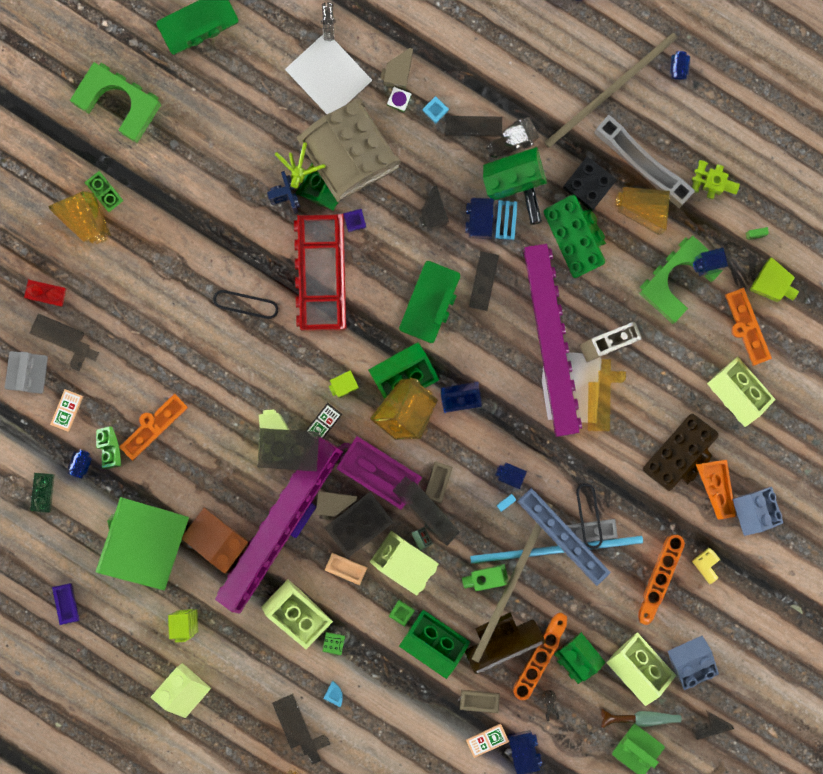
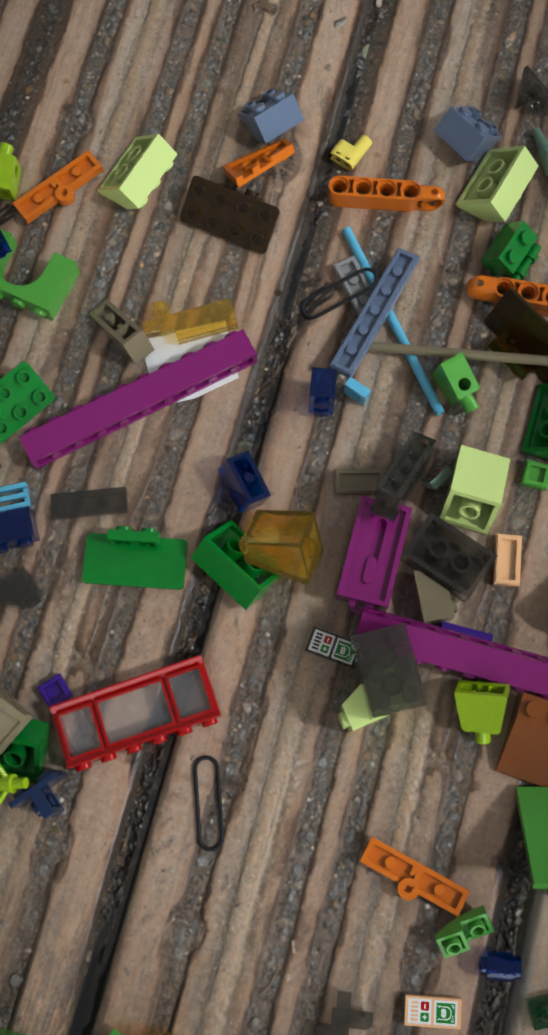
camera: 105 degrees left, 10 degrees down
lime brick [328,370,359,398] -> none
none -> lime torso [454,680,510,744]

